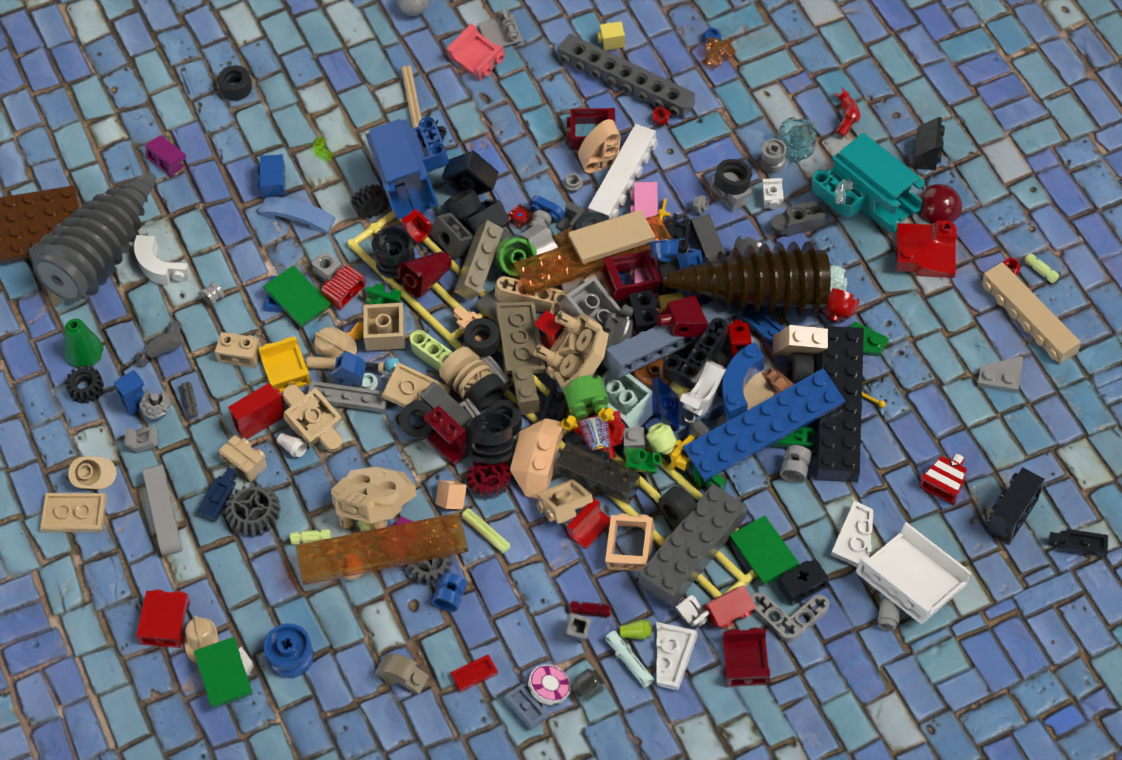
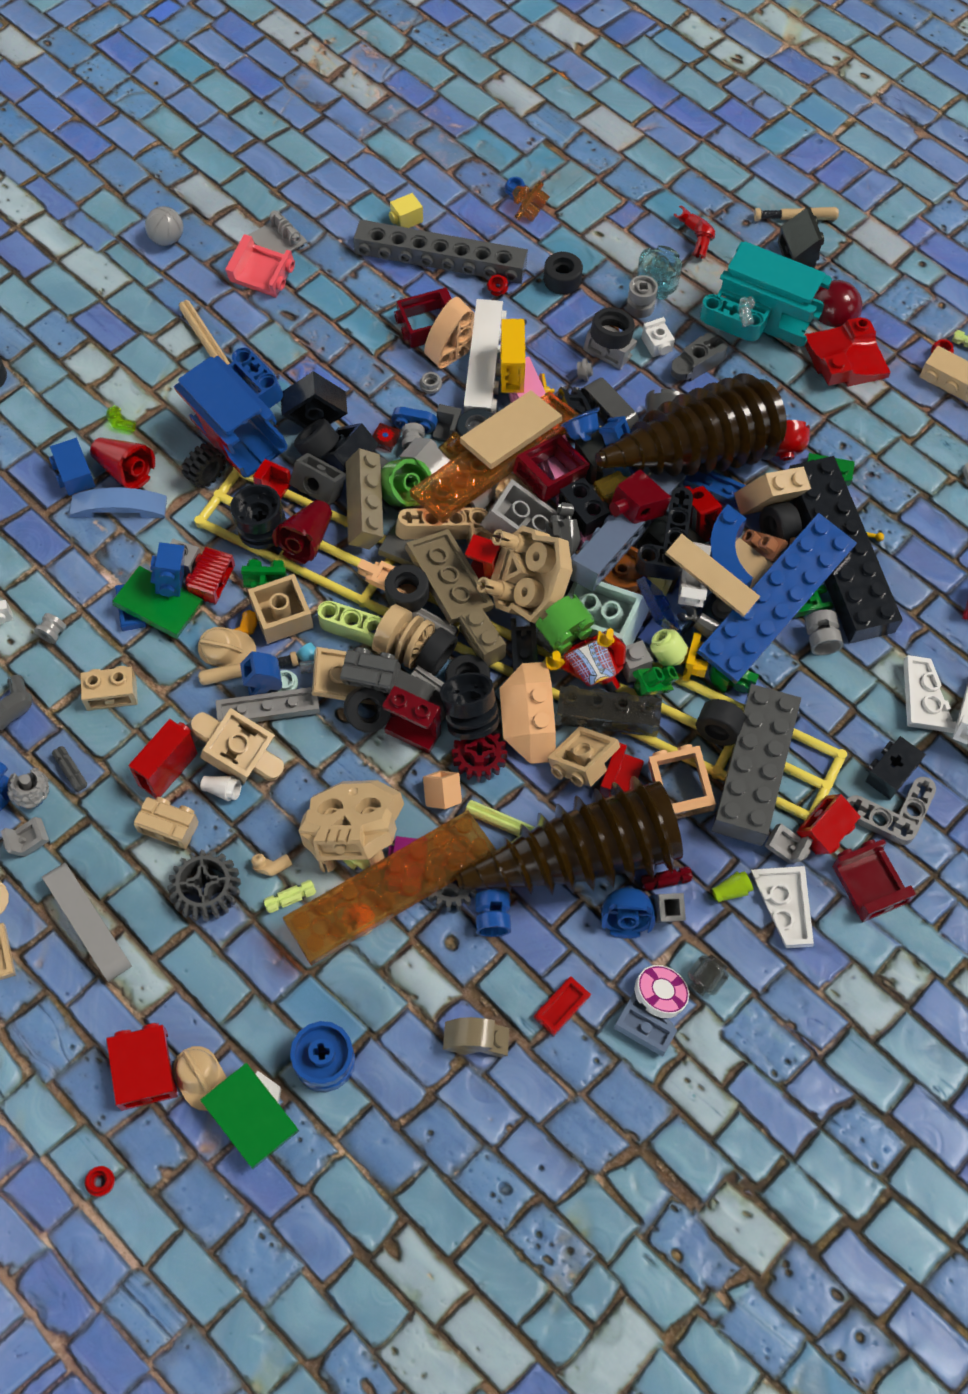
camera: 25 degrees left, 5 degrees up
dark blue hinge [197,467,237,522] -> none
yellow panel [258,336,311,393] -> none
light aqua pin [605,631,654,688] -> none
green tile [730,515,799,586] -> none
none -> red plate [85,1166,115,1197]
none -> red cone [90,437,155,489]
none -> blue brick [150,542,184,597]
none -> tan arm [251,854,293,876]
none -> dark grey brick [340,647,401,693]
none -> dark brown cone [455,776,683,896]
none -> yellow window [500,318,526,393]
none -> black tyre [543,252,583,295]
none -> blue cylinder [601,887,655,939]
none -> tan tile [665,534,760,617]
none -> tan piece [754,207,839,221]

